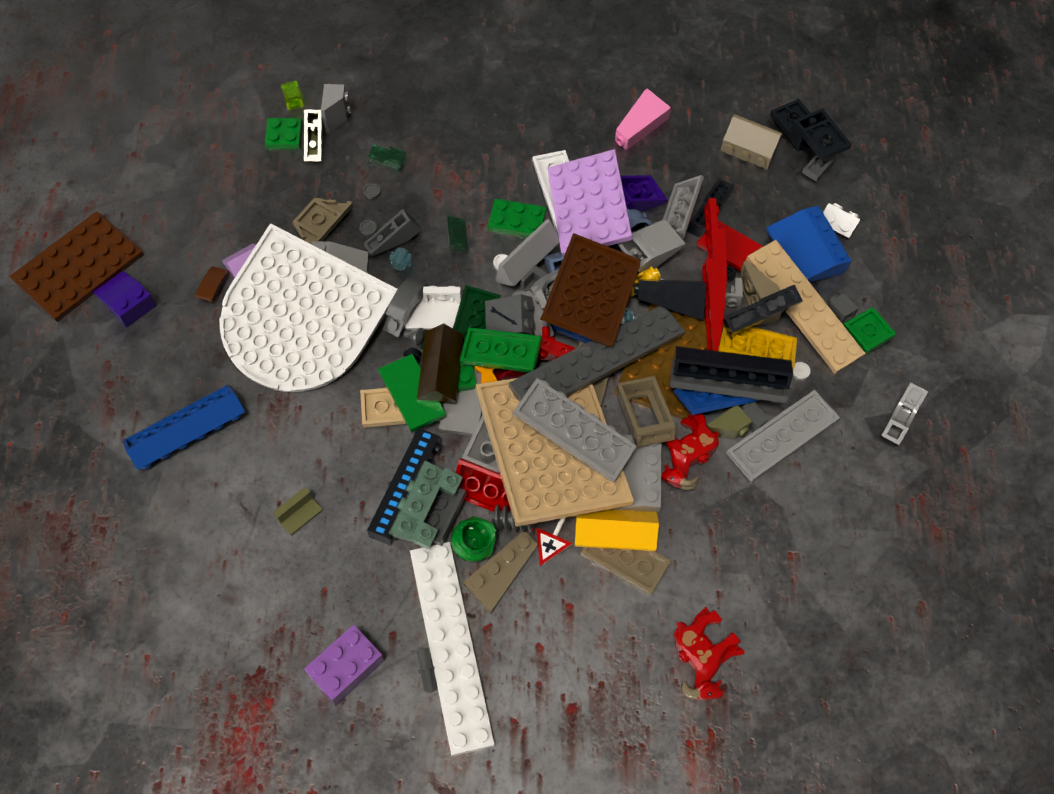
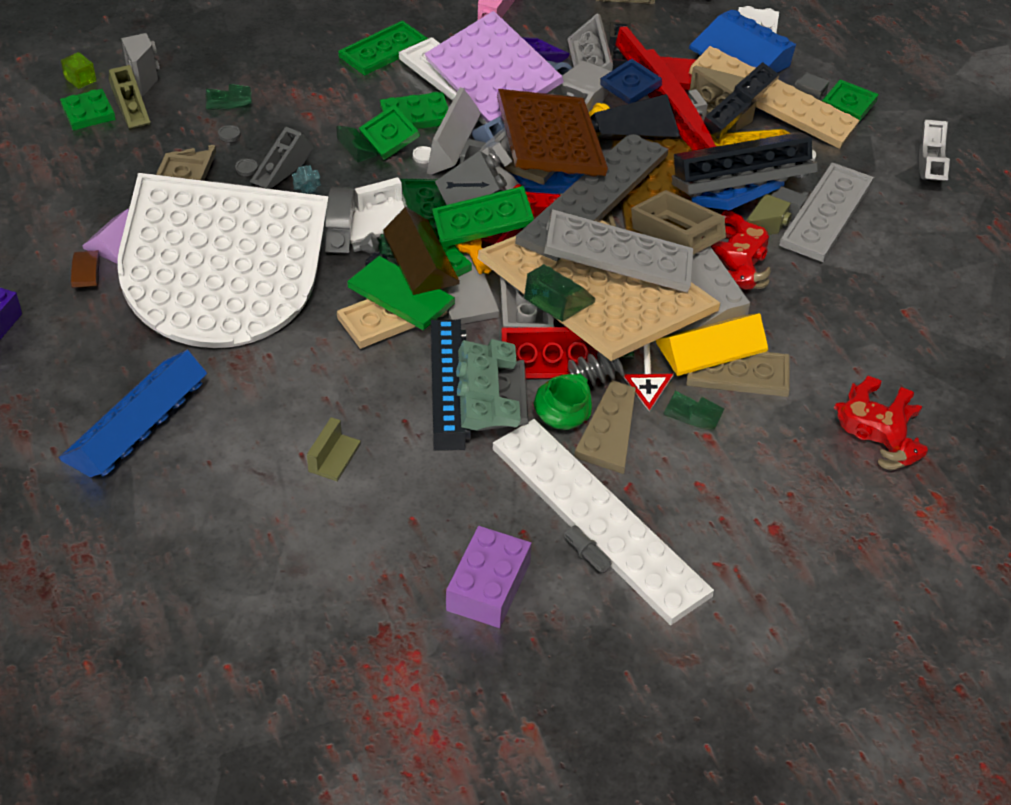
camera: 25 degrees left, 15 degrees down
none -> green tile [338,20,429,76]
none -> green plate [359,104,420,160]
none -> clear green slope [524,264,596,322]
none -> dark blue plate [600,59,662,104]
none -> clear green slope [663,390,724,429]

